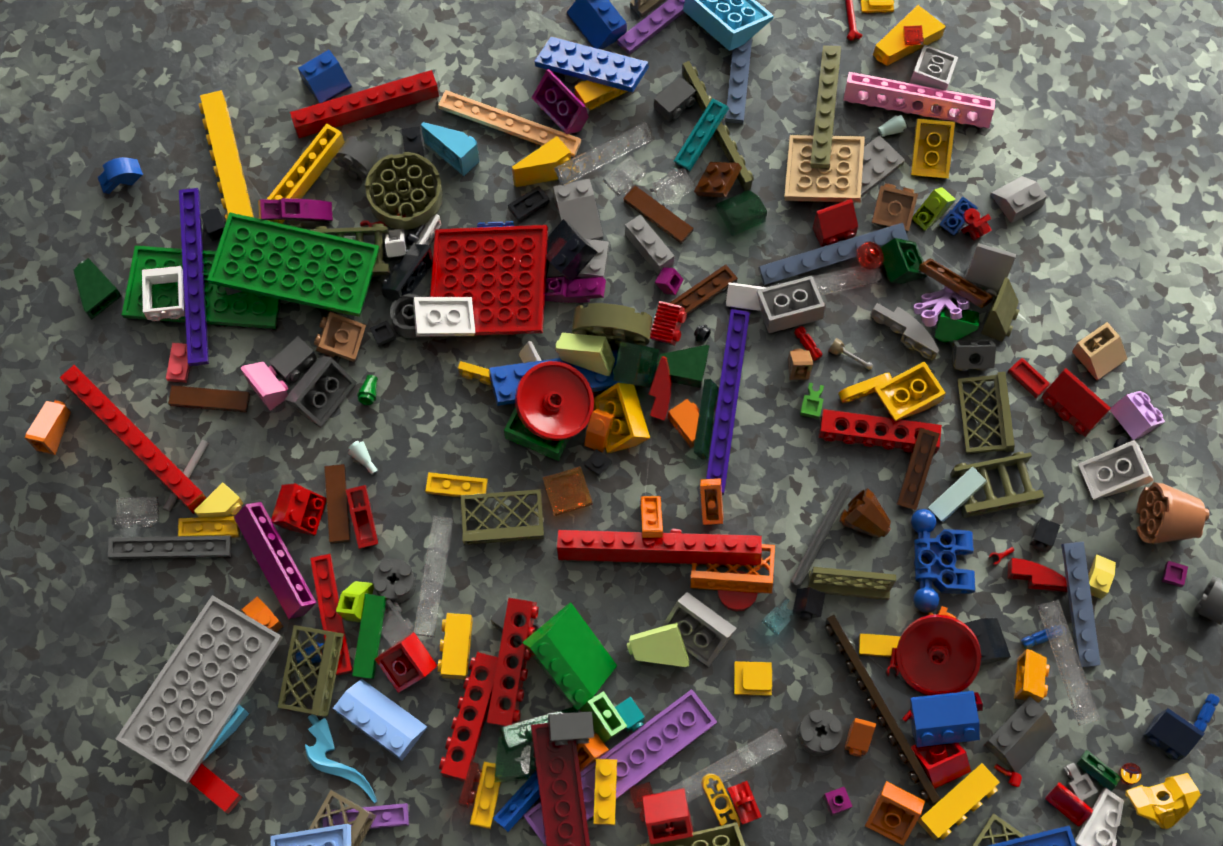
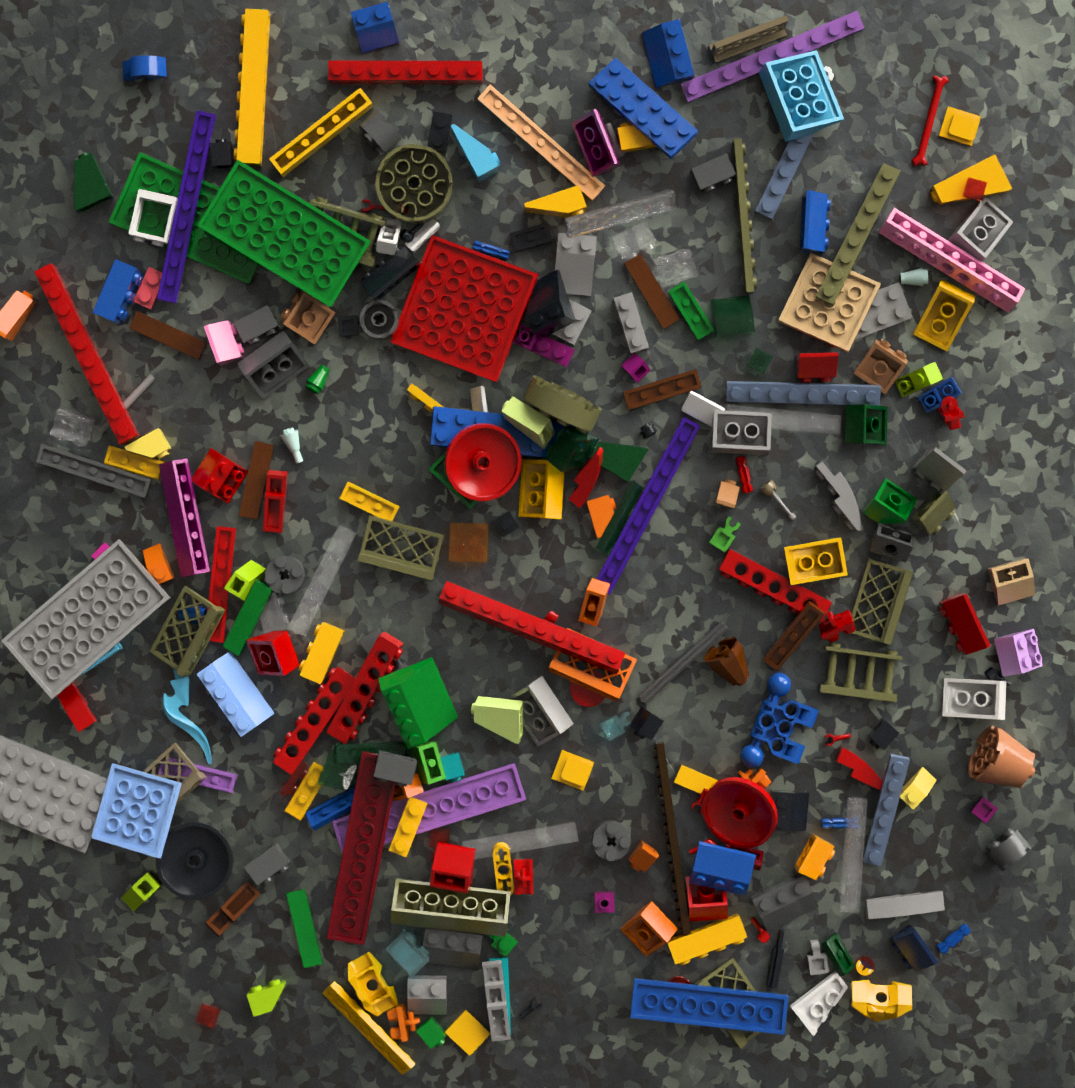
camera: 25 degrees right, 20 degrees up
magenta slope [258,198,333,221] -> none
white plate [413,297,475,336] -> none
orange slope [584,409,615,452] -> none
orange tile [641,496,663,538] -> none
red brick [650,301,687,346] -> none
teal tile [673,98,729,171] -> none
reddish brown plate [694,162,742,198] -> none
olive fence [808,567,896,600] -> none
yellow beam [838,373,892,403] -> none
clear red plate [857,241,883,270] -> none
lavender plant [914,286,970,327] -> none
reddish brown tile [918,258,993,308] -> none
light aqua tile [928,467,987,523] -> none
light grey slope [990,176,1047,223] -> none
red tile [1008,358,1050,398] -> none
red tile [1045,782,1093,827] -> none
none -> blue brick [92,259,143,325]
none -> green plate [668,281,714,341]
none -> clear green plate [747,348,773,374]
none -> black axle [766,929,785,988]
none -> blue slope [799,190,831,254]
none -> red hips [818,610,855,643]
none -> light grey slope [865,890,945,919]

